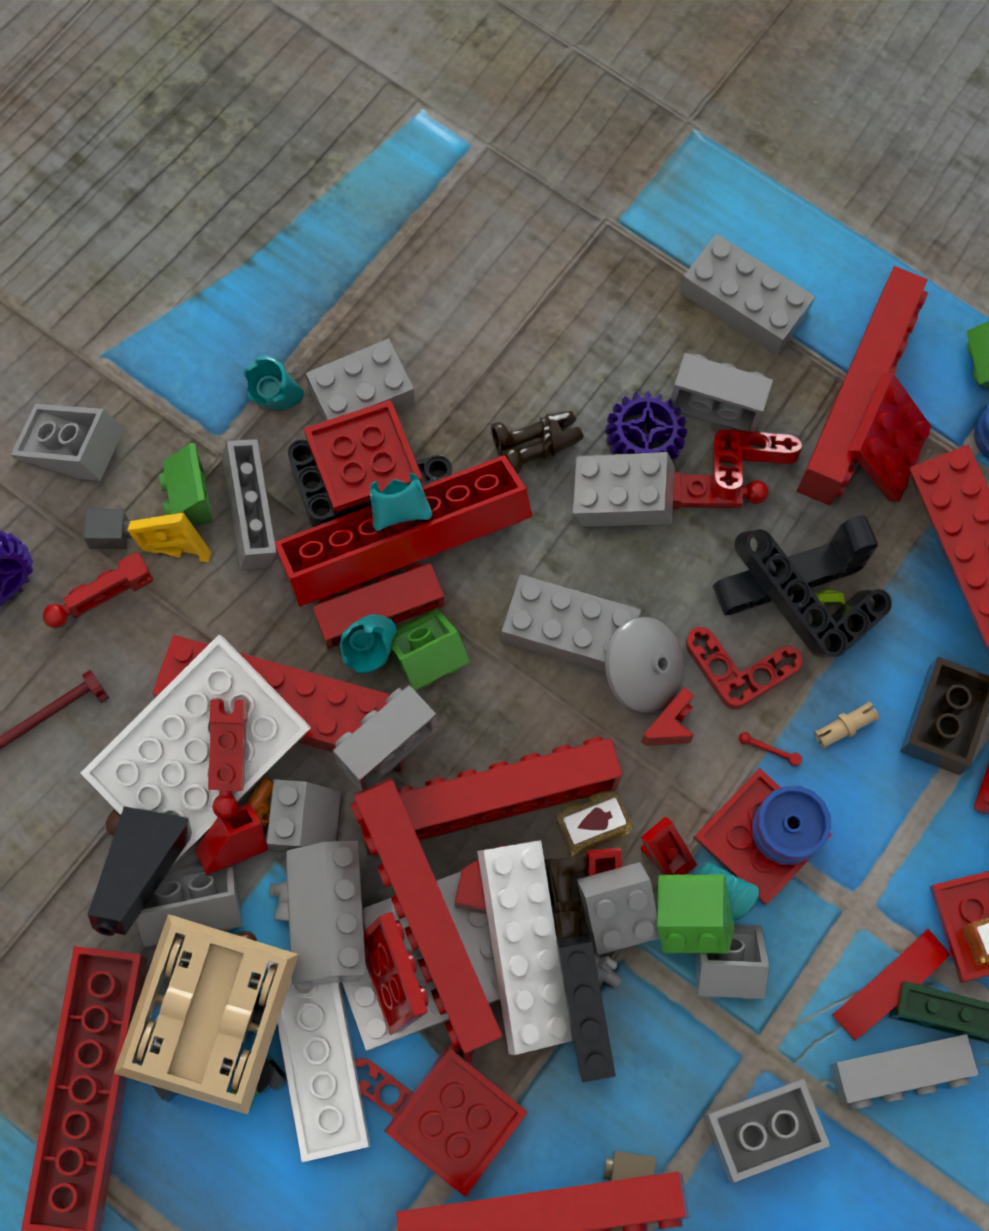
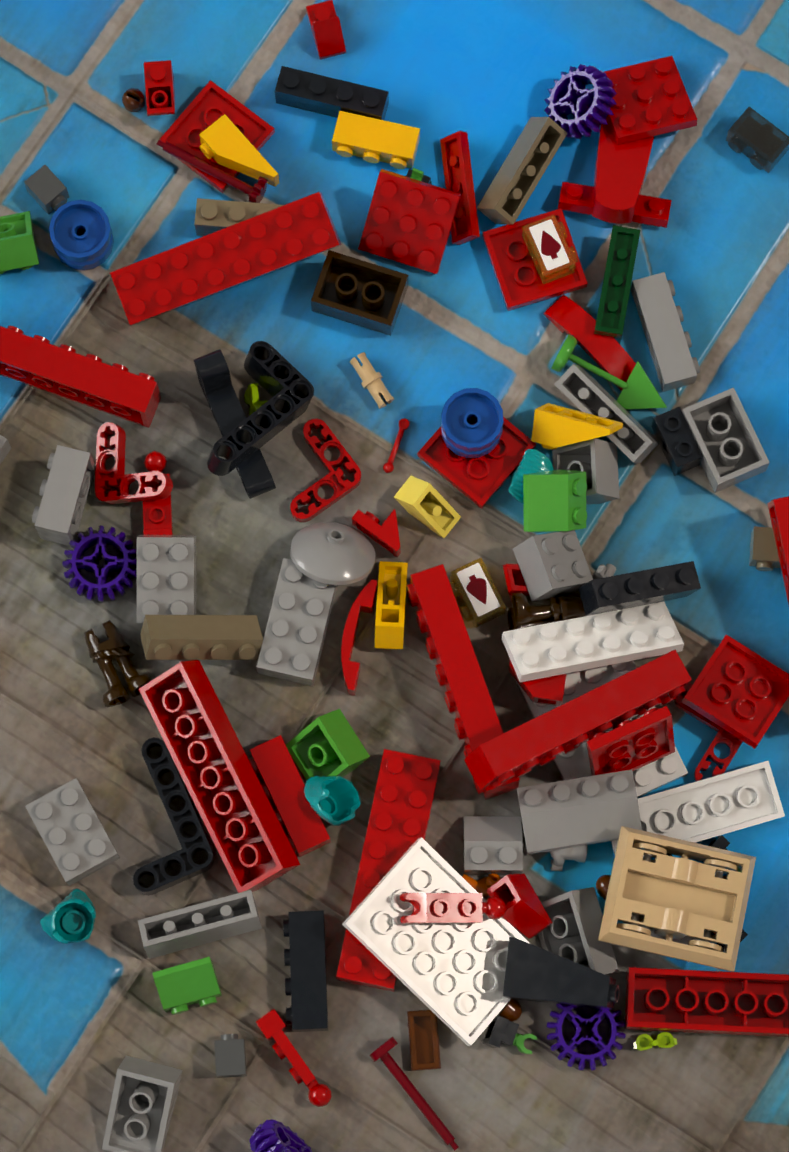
camera: 90 degrees left, 5 degrees up
yellow wing [127,513,212,562] -> none
red plate [303,400,423,513] -> none
light grey brick [333,685,437,791] -> none
teal hair [370,473,432,531] -> none
red slope [640,817,697,875] -> none
red plate [849,373,931,502] -> none
none -> dark tan brick [140,615,263,660]
none -> black brick [283,910,328,1032]
none -> red slope [341,579,378,696]
none -> yellow slope [375,561,408,649]
none -> light yellow slope [394,476,461,538]
none -> reddish brown tile [407,1010,441,1071]
none -> black piece [482,1016,537,1054]
none -> yellow slope [531,403,623,449]
none -> dark purple gear [546,1003,626,1071]
none -> bright green piece [551,335,667,409]
none -> light grey brick [554,364,659,463]
none -> lime piece [633,1032,677,1051]
none -> black brick [651,406,703,476]

